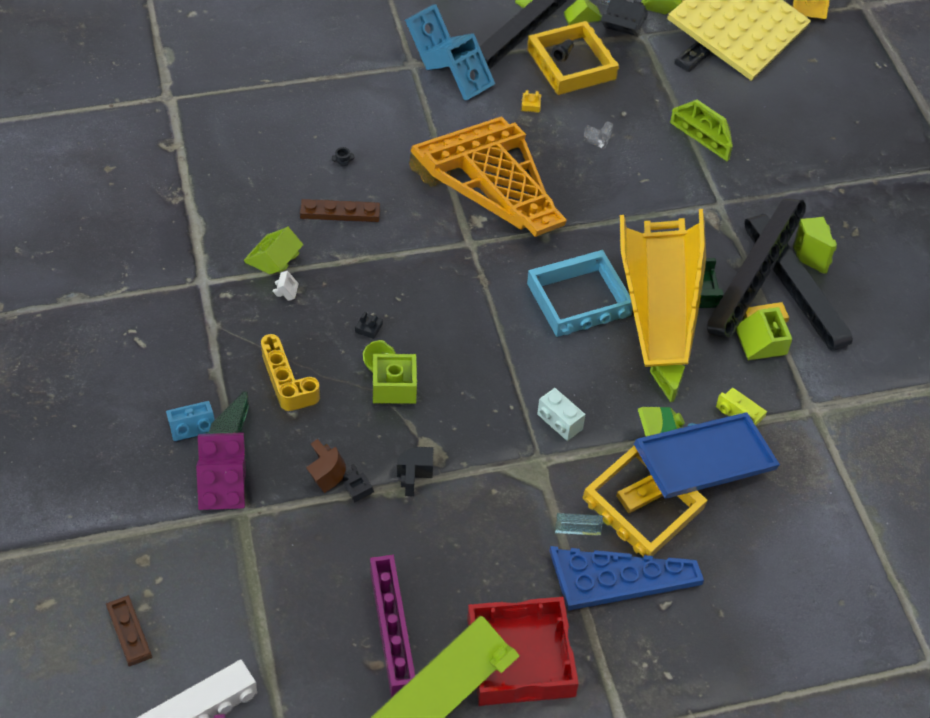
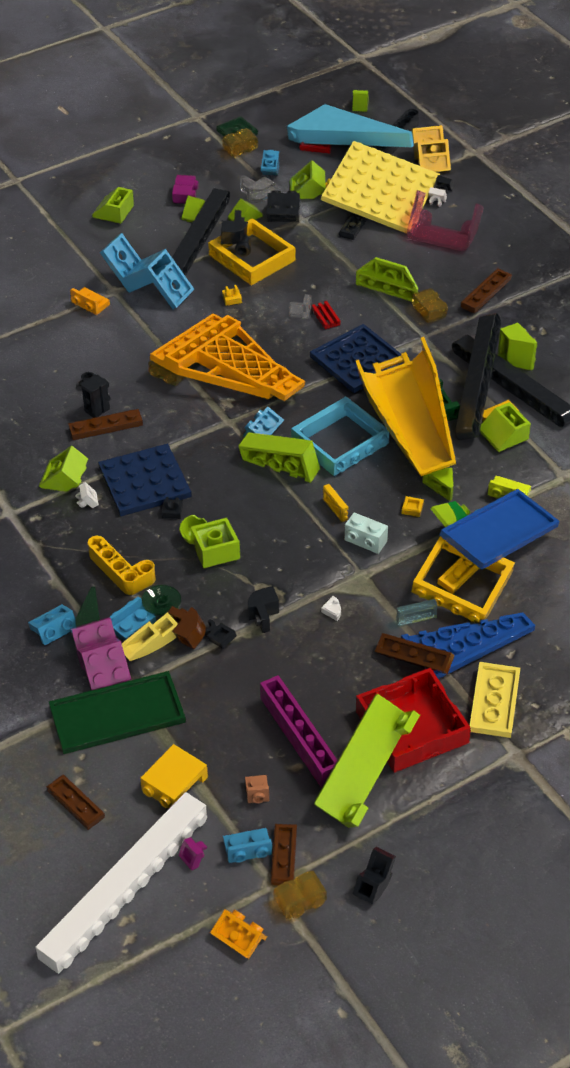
camera: 15 degrees left, 5 degrees down
none -> dark green tile [49,671,186,754]
none -> light orange bracket [70,287,110,315]
none -> black brick [81,374,111,418]
none -> dark blue plate [98,444,192,516]
none -> dark azure bracket [110,597,156,641]
none -> light yellow slope [122,612,178,661]
none -> yellow panel [140,744,208,808]
none -> clear green dish [142,585,181,615]
none -> black brick [221,210,248,244]
none -> lime wedge [238,432,320,483]
none -> dark azure bracket [243,407,284,437]
none -> nougat bracket [245,775,269,803]
none -> dark blue plate [310,324,404,393]
none -> red tile [312,301,341,329]
none -> white tile [321,596,341,621]
none -> yellow tile [323,484,348,522]
none -> reddish brown plate [375,633,455,674]
none -> yellow tile [402,496,424,517]
none -> clear pink windscreen [407,190,484,251]
none -> clear yellow brick [412,288,448,323]
none -> white tile [429,187,447,207]
none -> black tile [435,175,454,195]
none -> reddish brown plate [461,268,512,314]
none -> light yellow plate [470,662,520,738]

